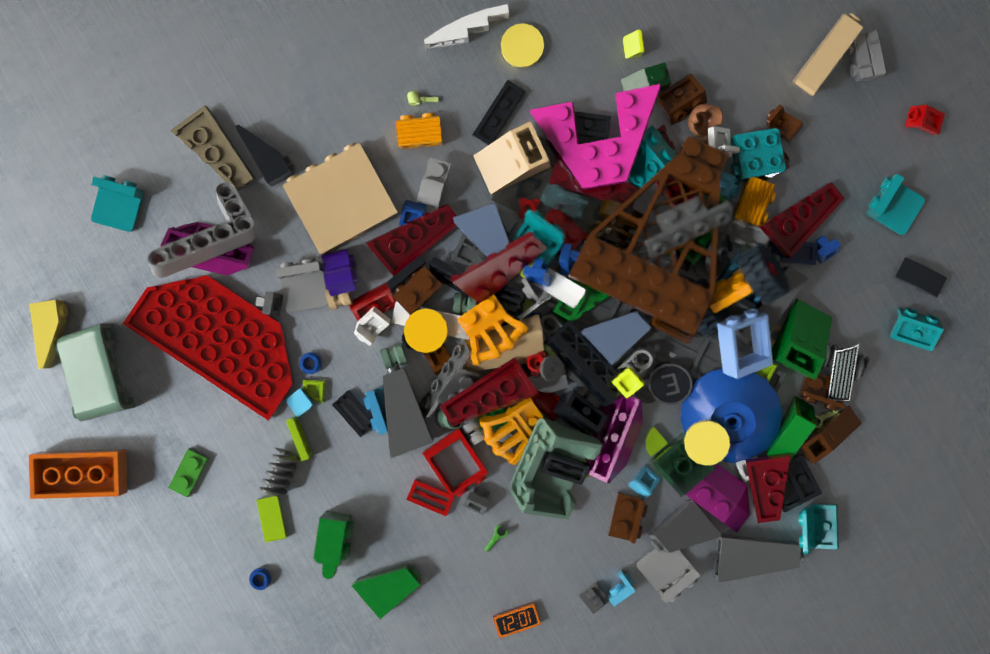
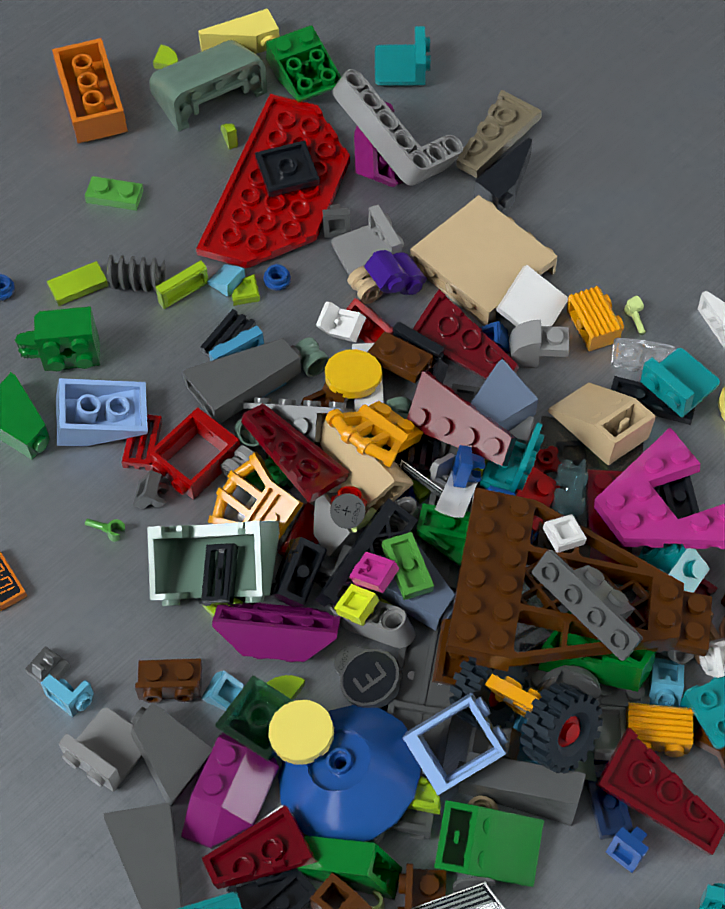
camera: 75 degrees right, 30 degrees down
none -> light blue slope [56,378,148,446]
none -> lime tile [153,44,178,69]
none -> lime tile [221,123,238,150]
none -> black tile [255,140,320,198]
none -> green slope [266,25,341,103]
none -> dark pink bracket [349,552,399,593]
none -> bright green plate [382,532,434,600]
none -> white tile [496,265,568,327]
none -> white tile [543,514,587,553]
none -> clear slope [611,338,674,372]
none -> teal bracket [640,348,720,417]

